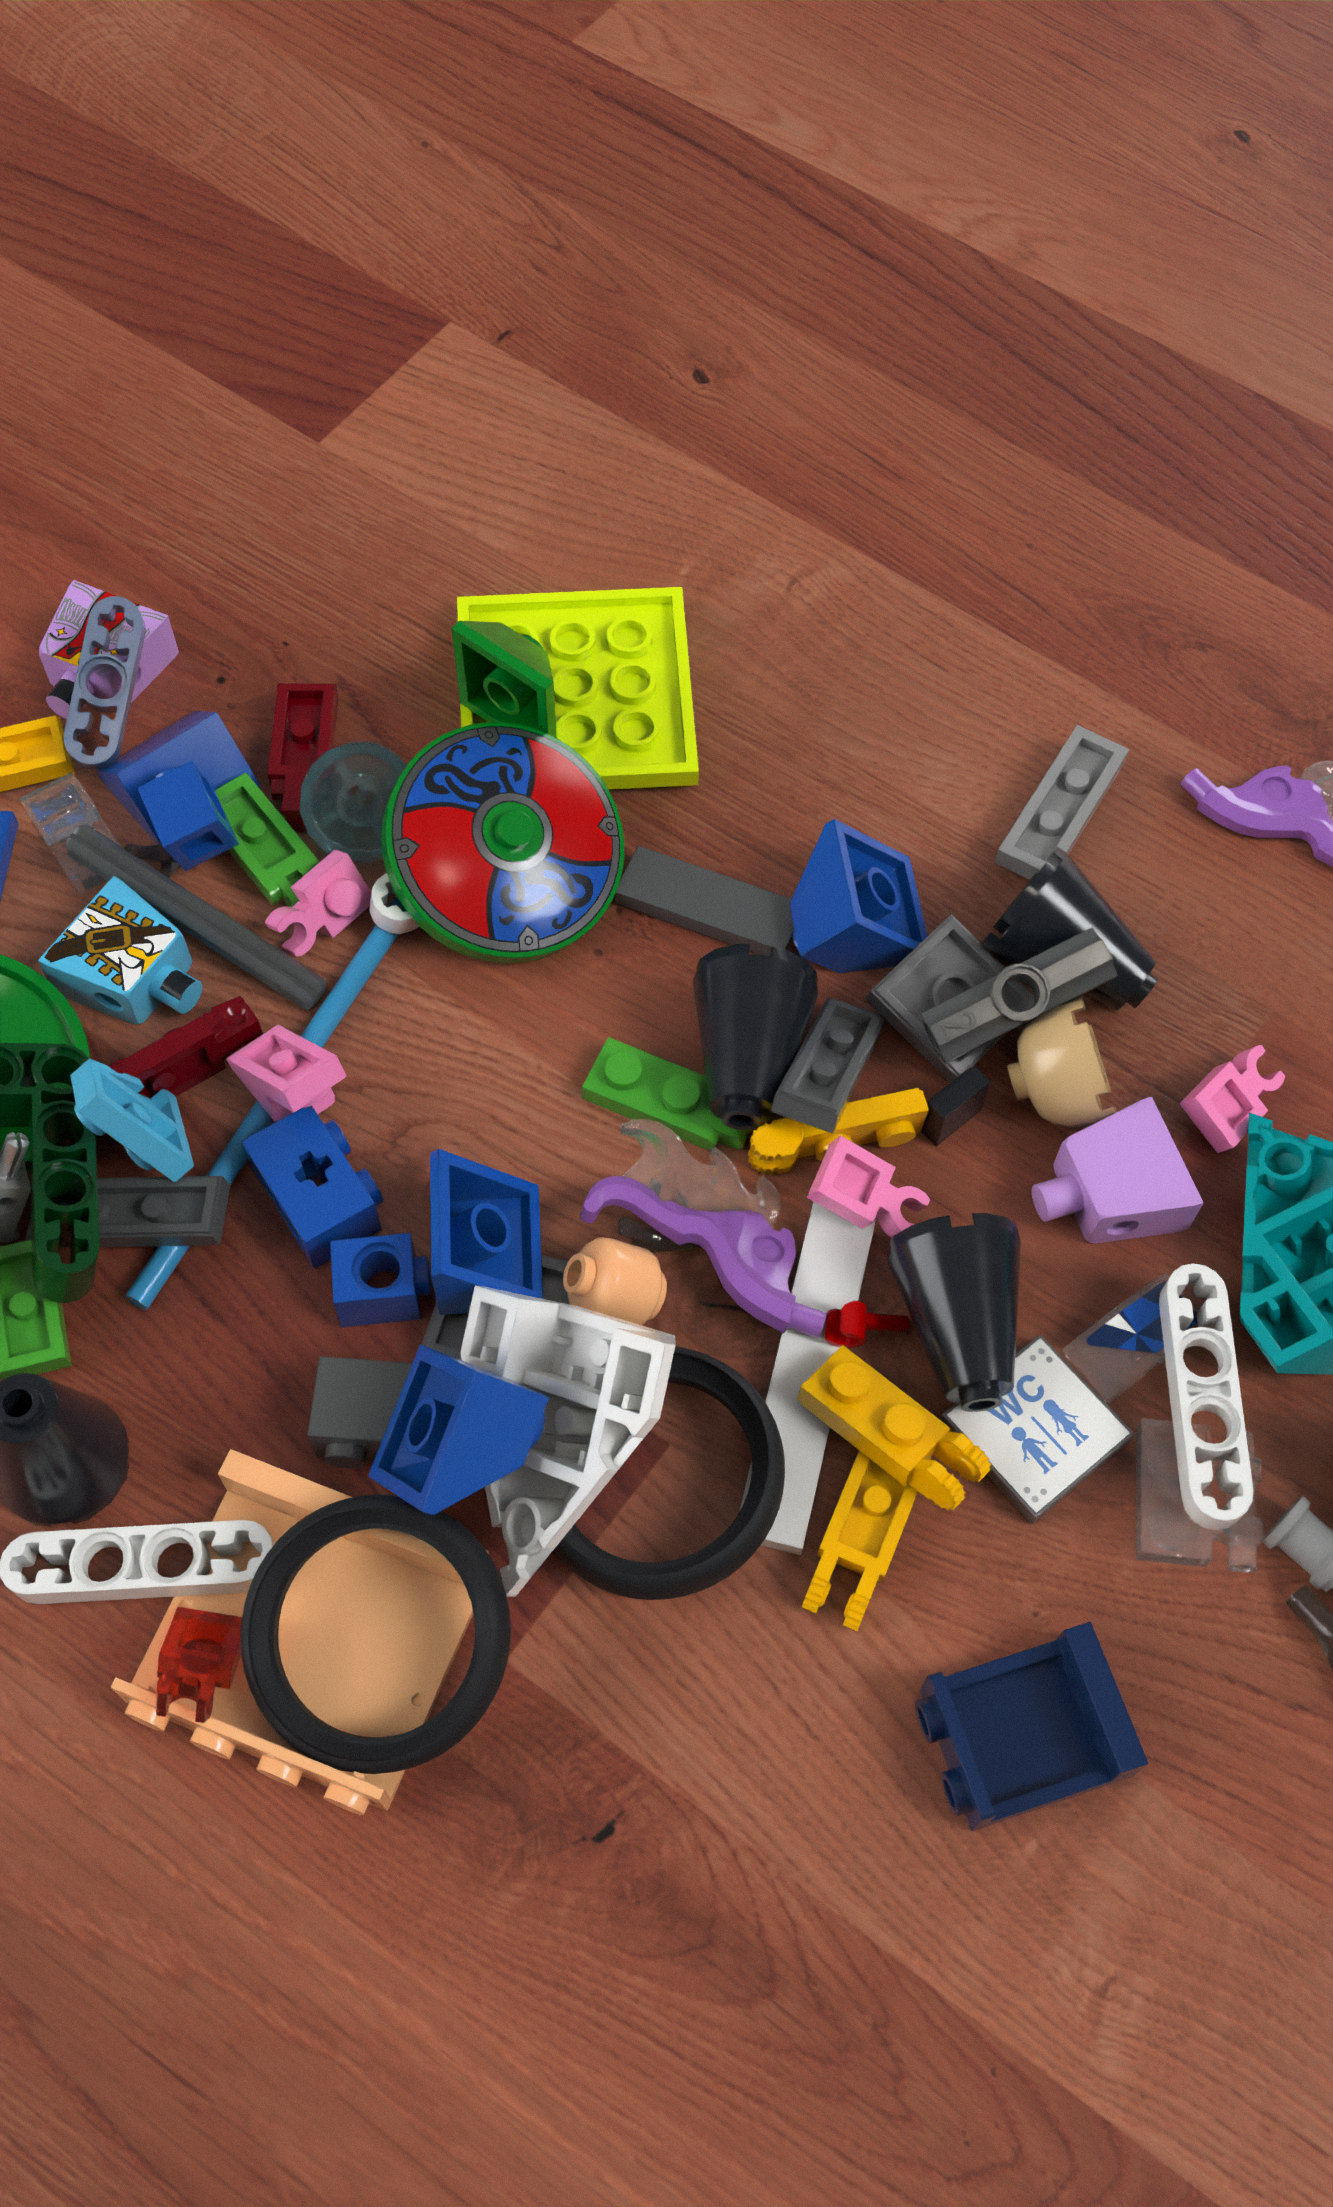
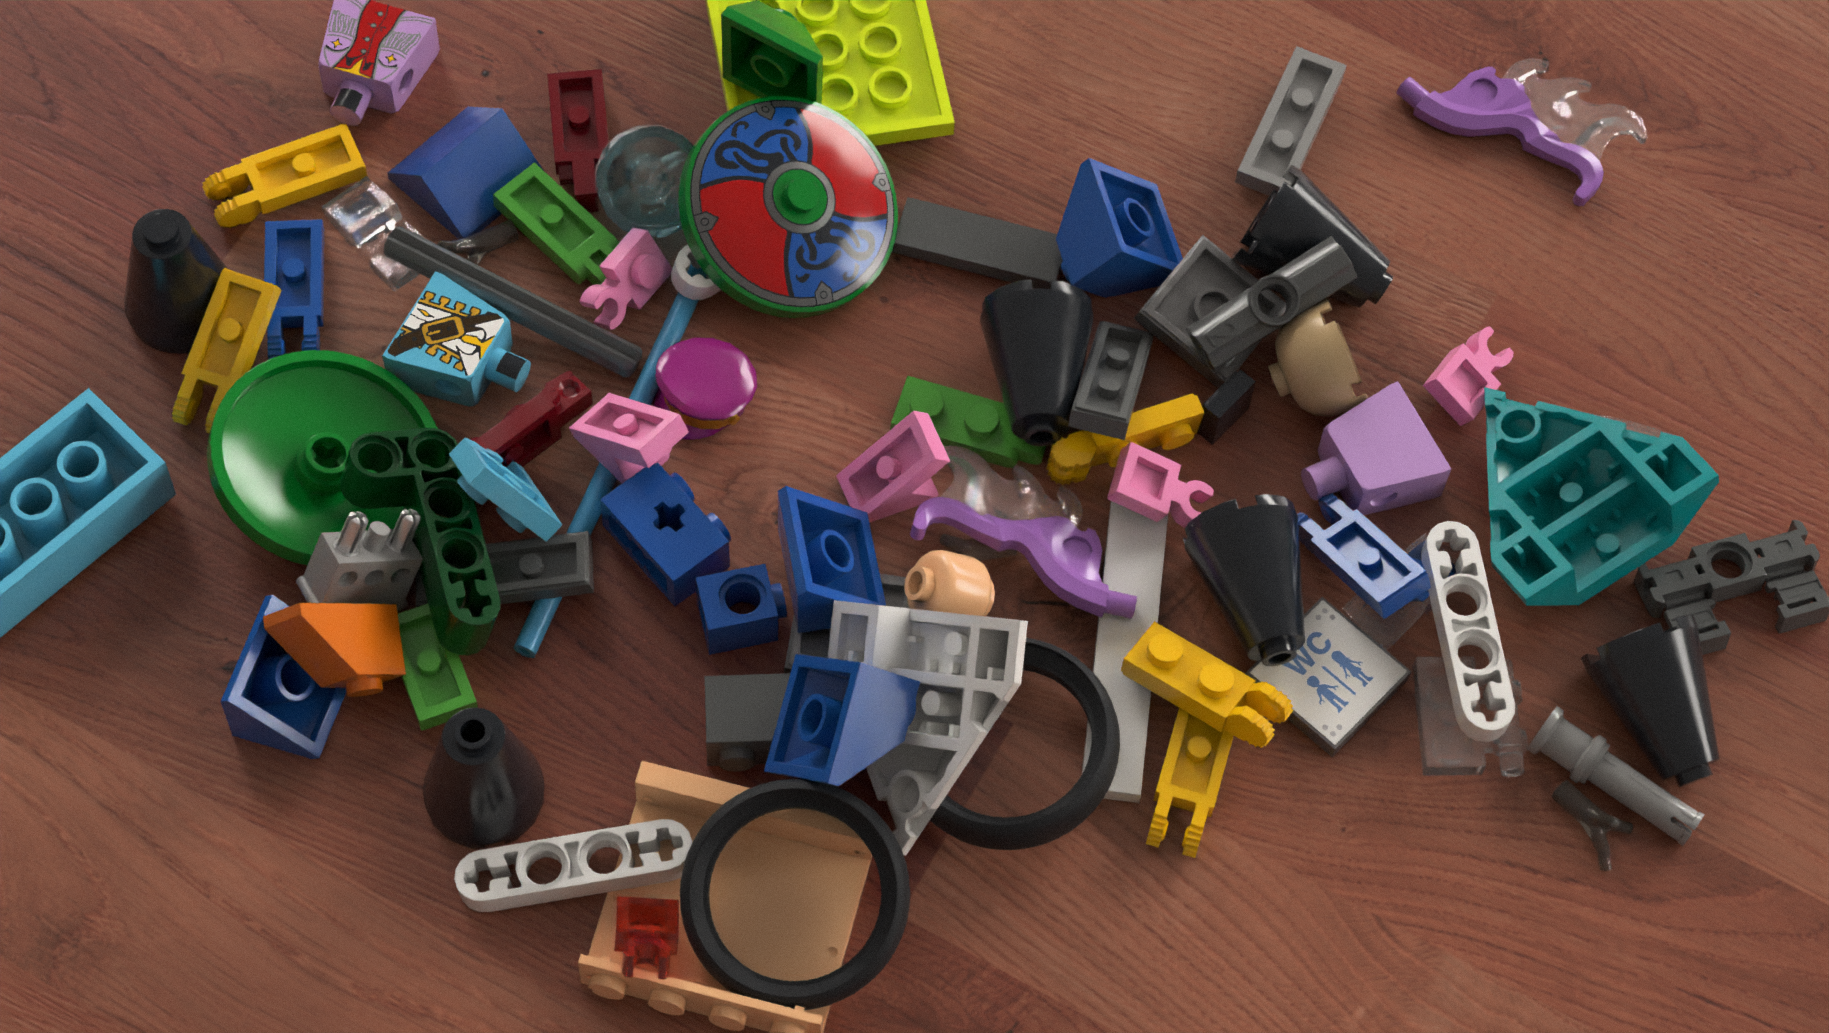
camera: 10 degrees left, 0 degrees up
sand blue beam [64,596,146,770] -> none
blue brick [138,761,239,871] -> none
red hand [825,1301,910,1348] -> none
dark blue panel [915,1621,1149,1831] -> none
none -> magenta piece [653,337,757,440]
none -> bright pink slope [836,411,950,523]
none -> hinge [1297,493,1431,619]

